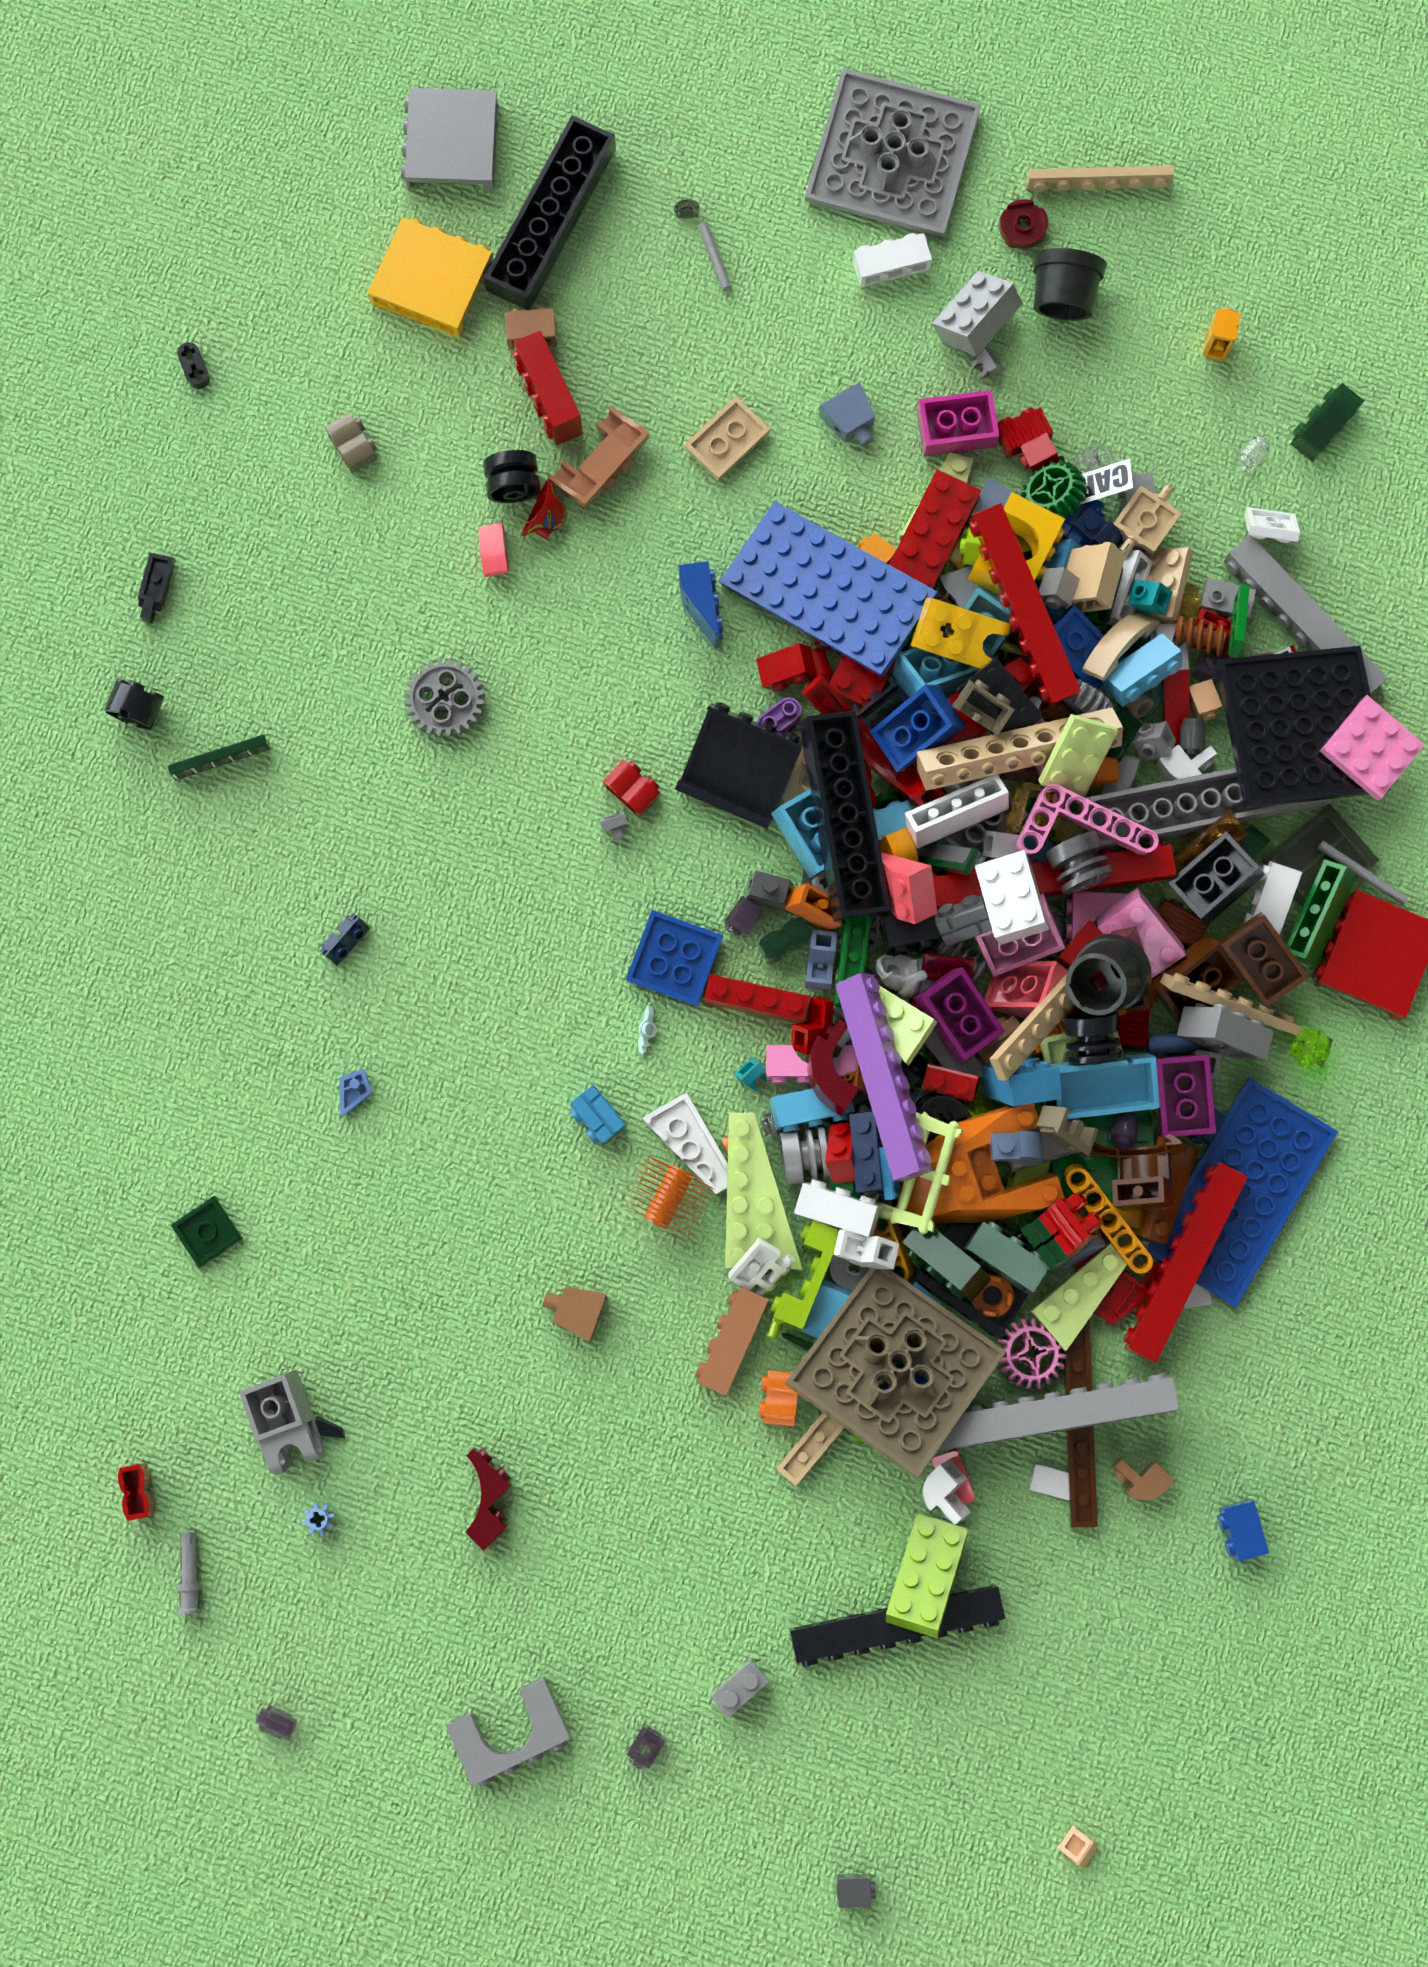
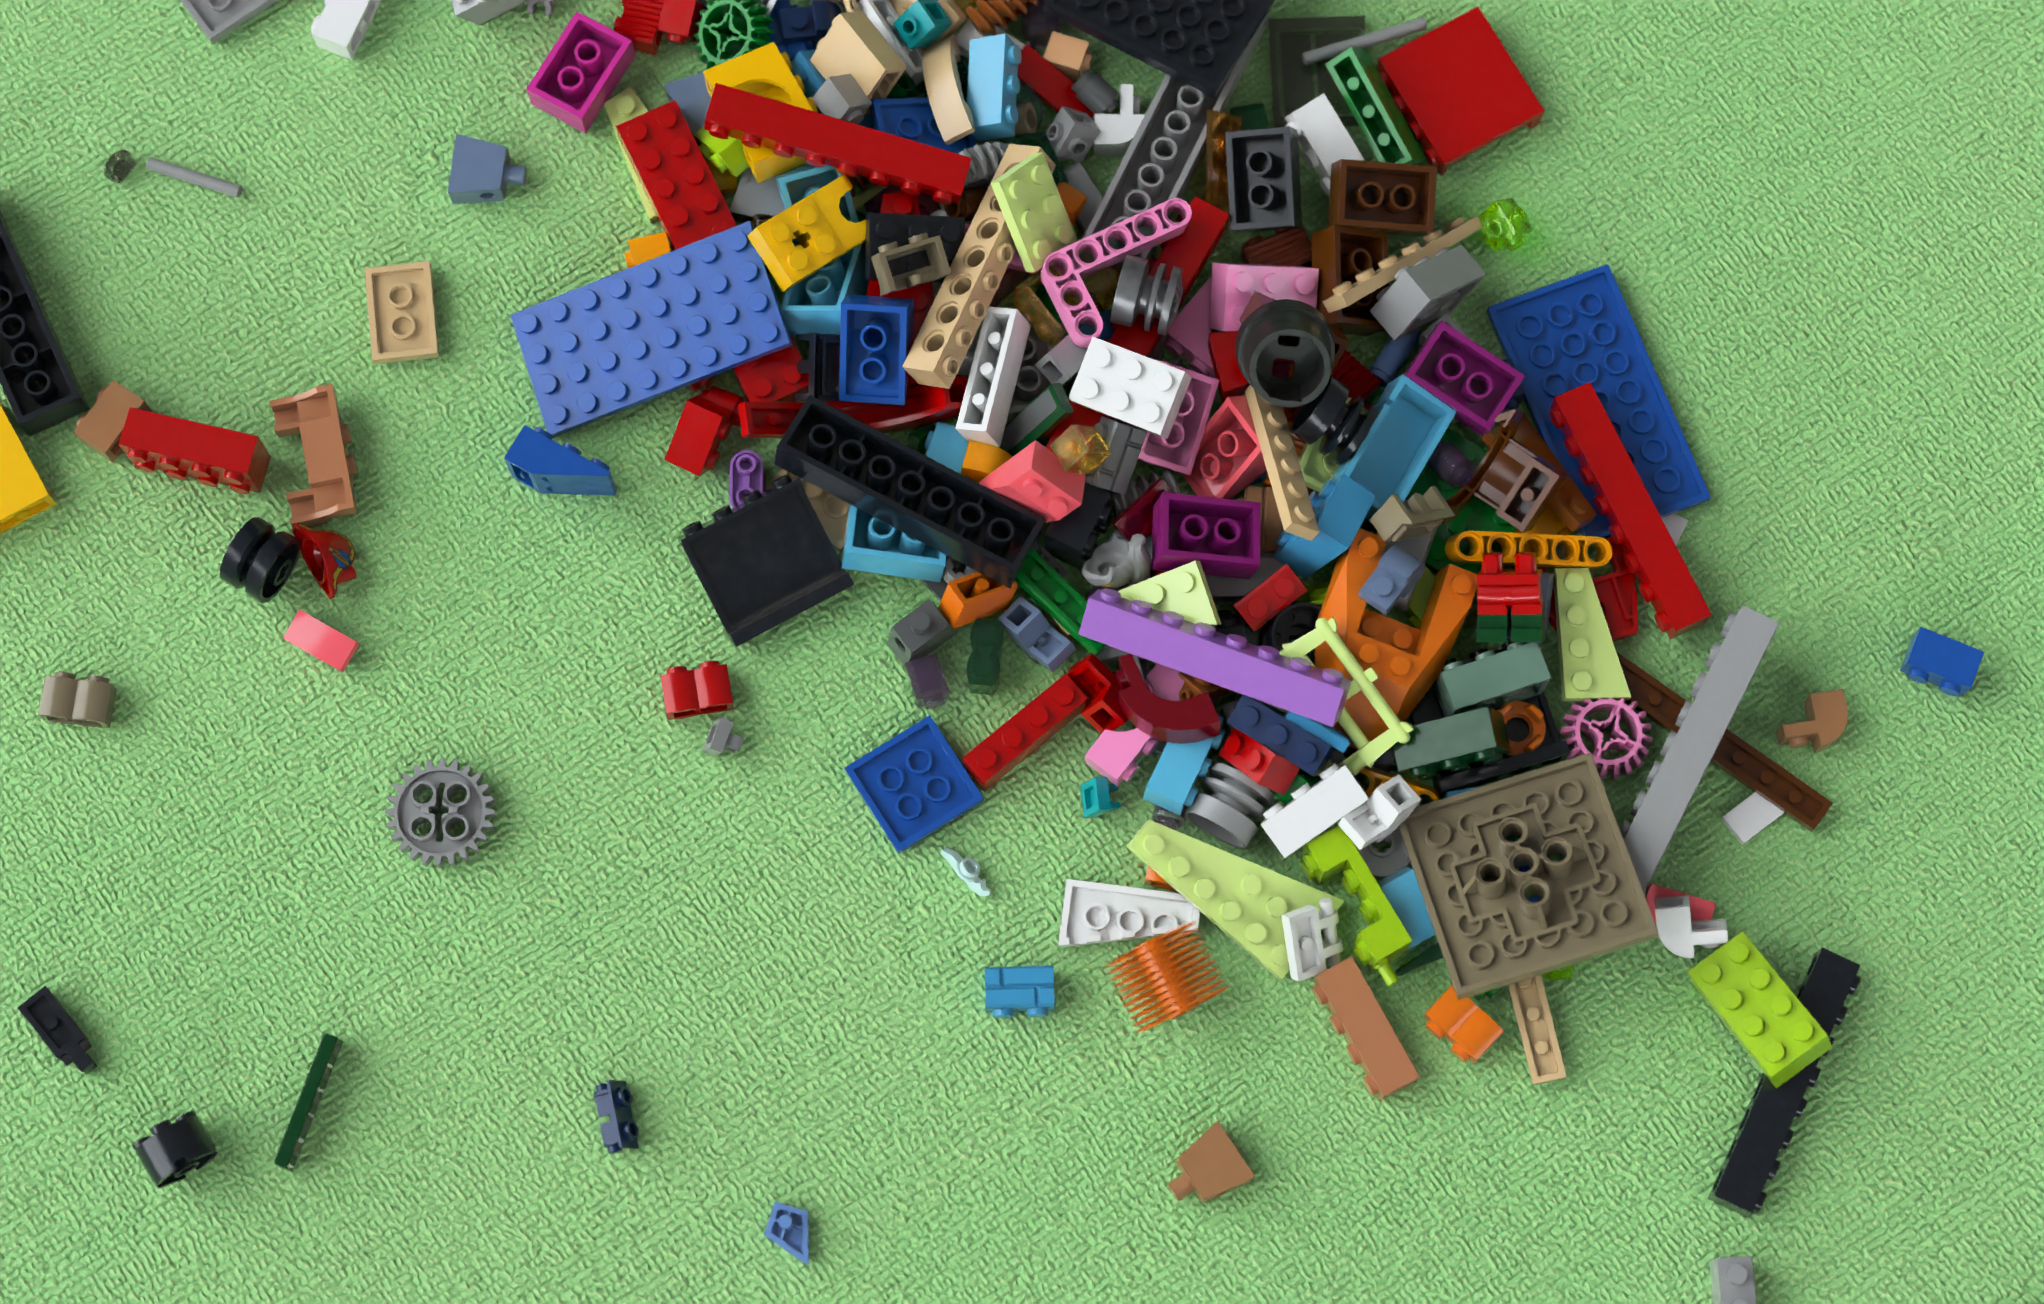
camera: 50 degrees left, 5 degrees down
none -> clear yellow brick [1050,425,1111,474]

